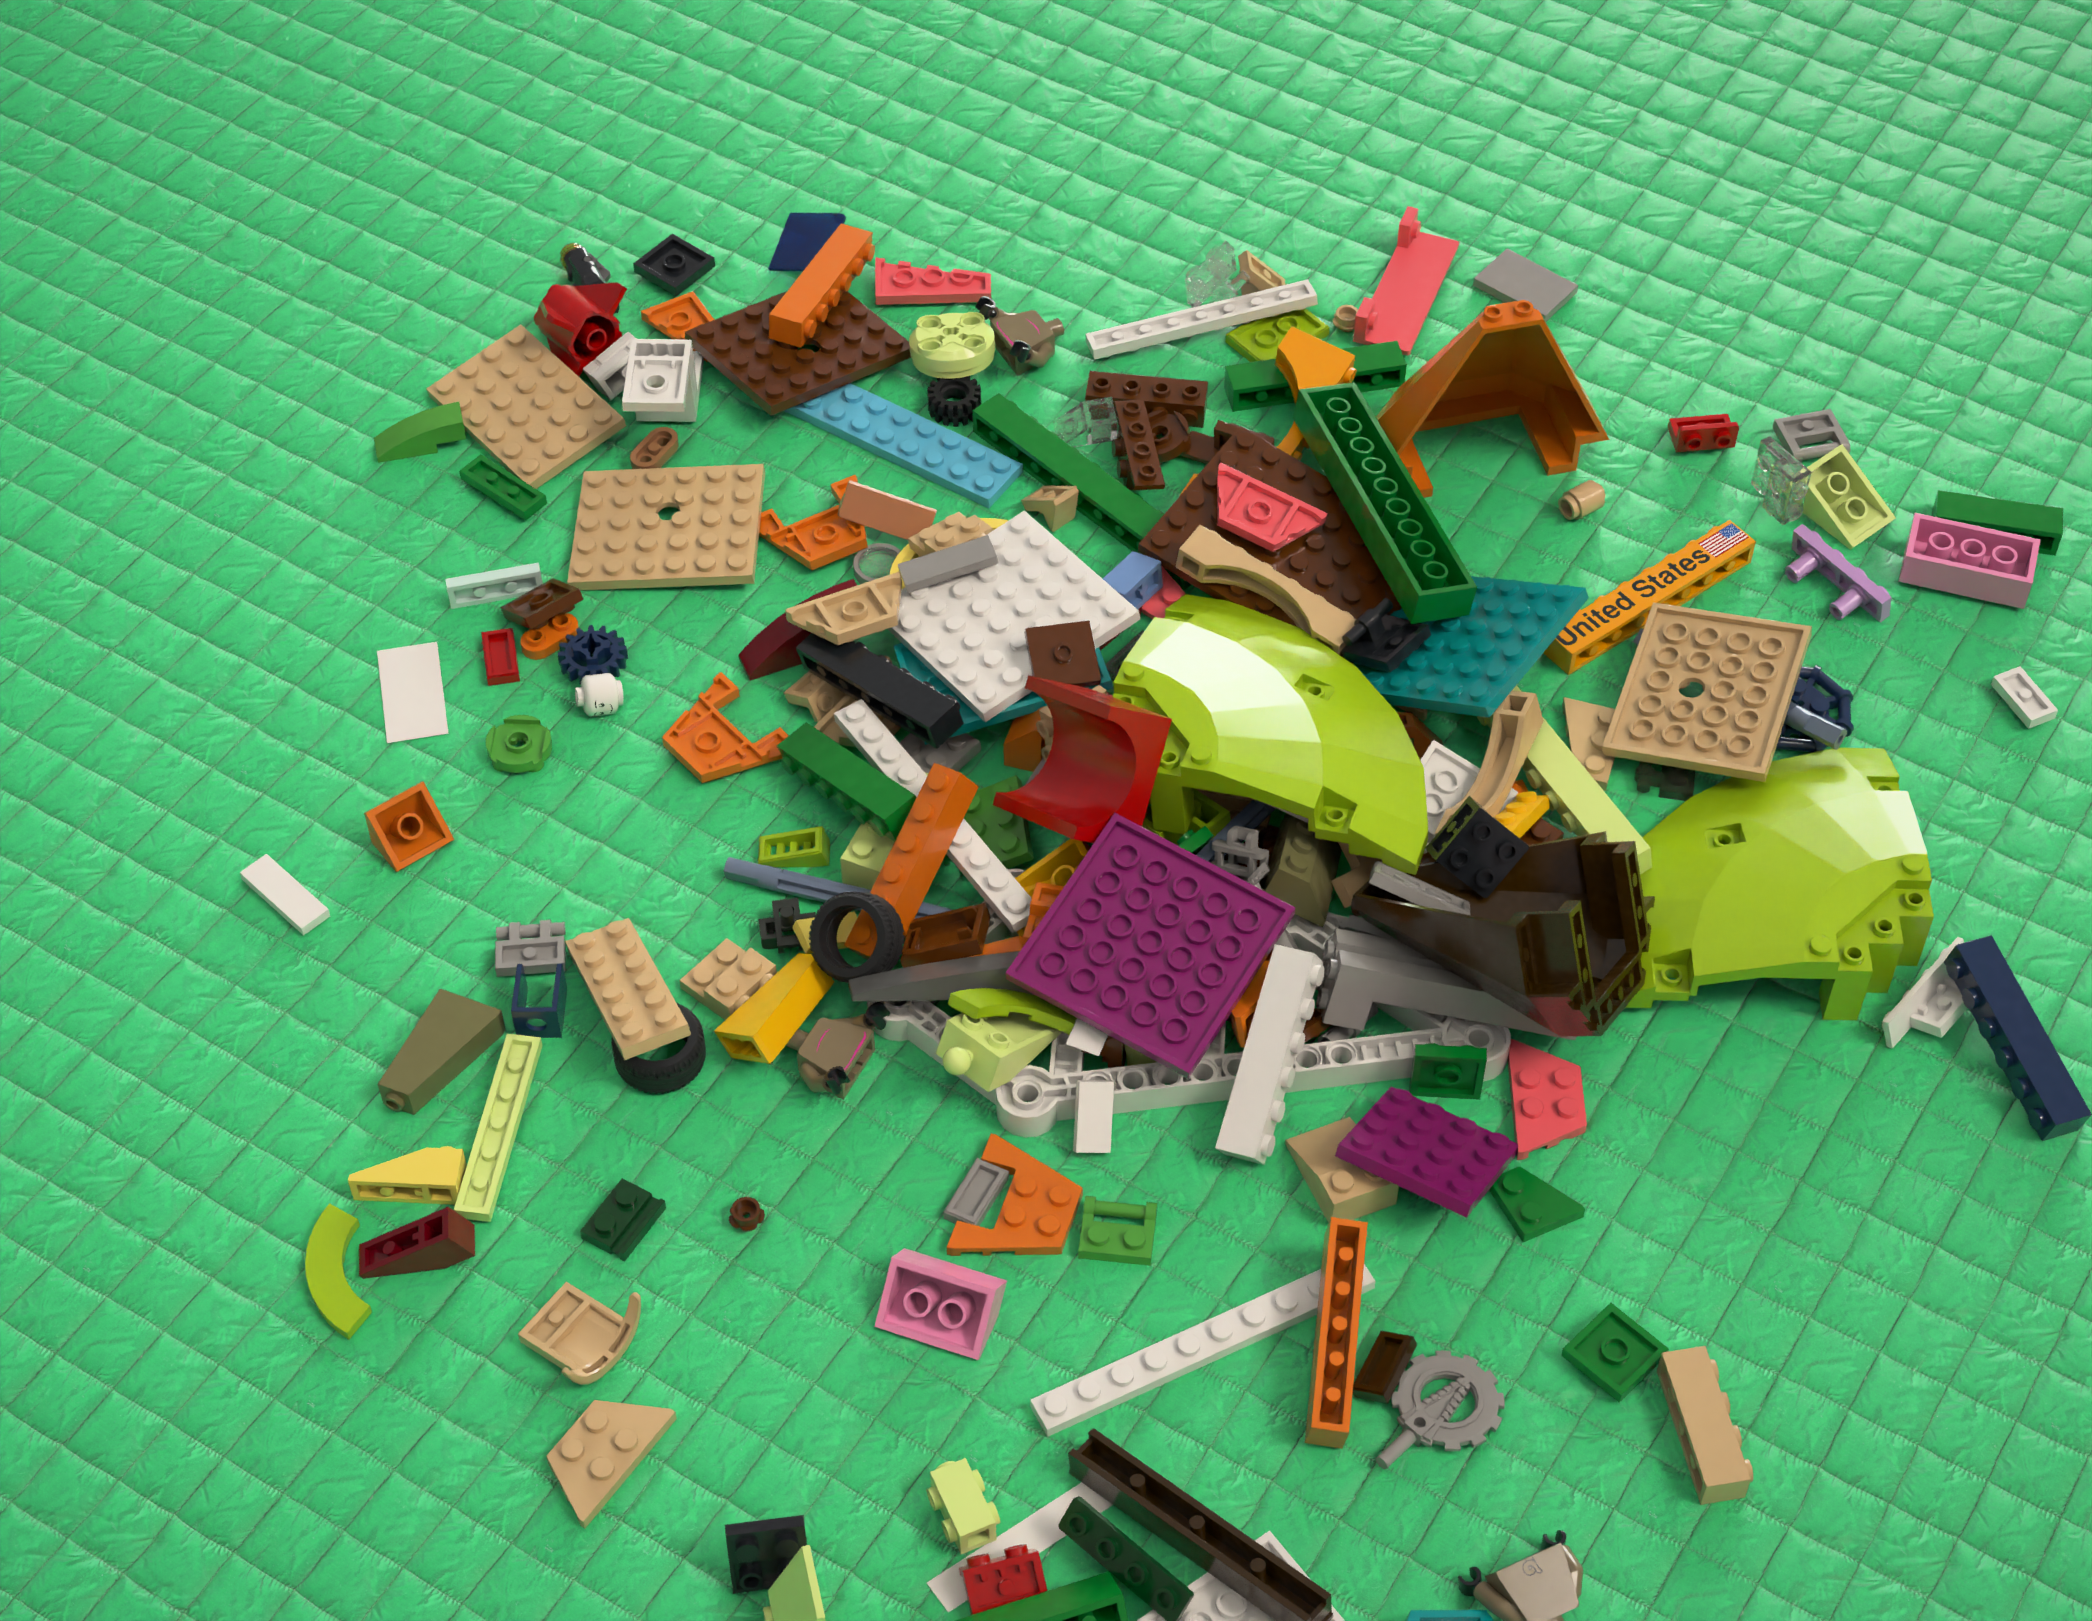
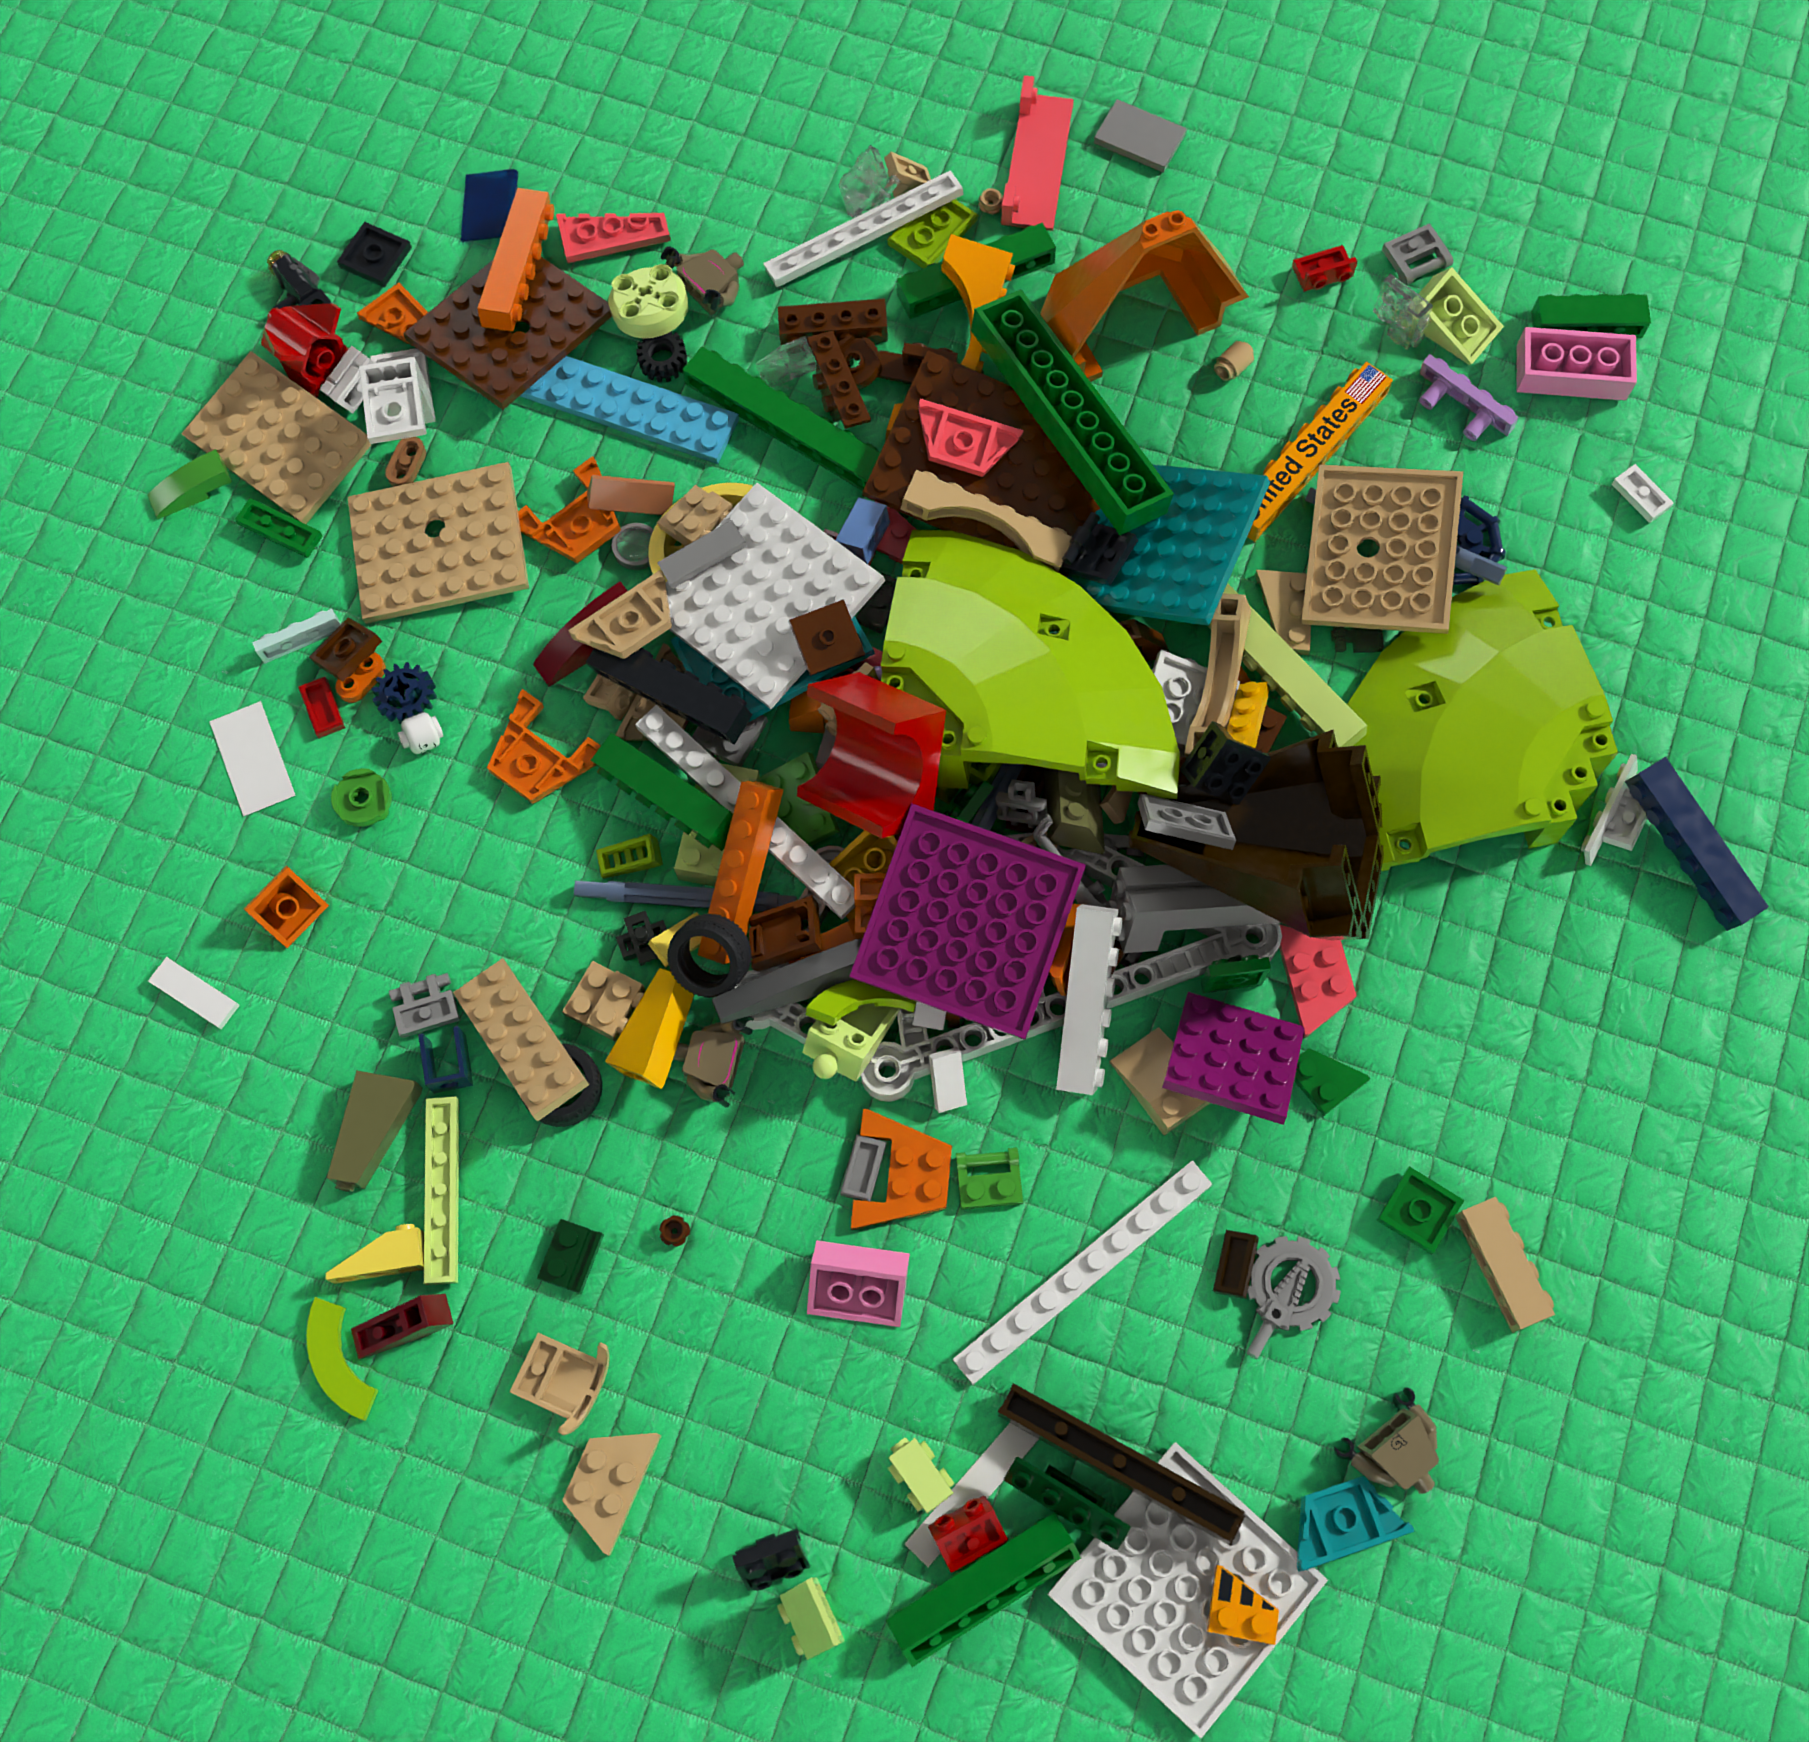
camera: 10 degrees left, 20 degrees up
tan slope [1021,486,1079,532] -> none
orange brick [1305,1217,1368,1449] -> none

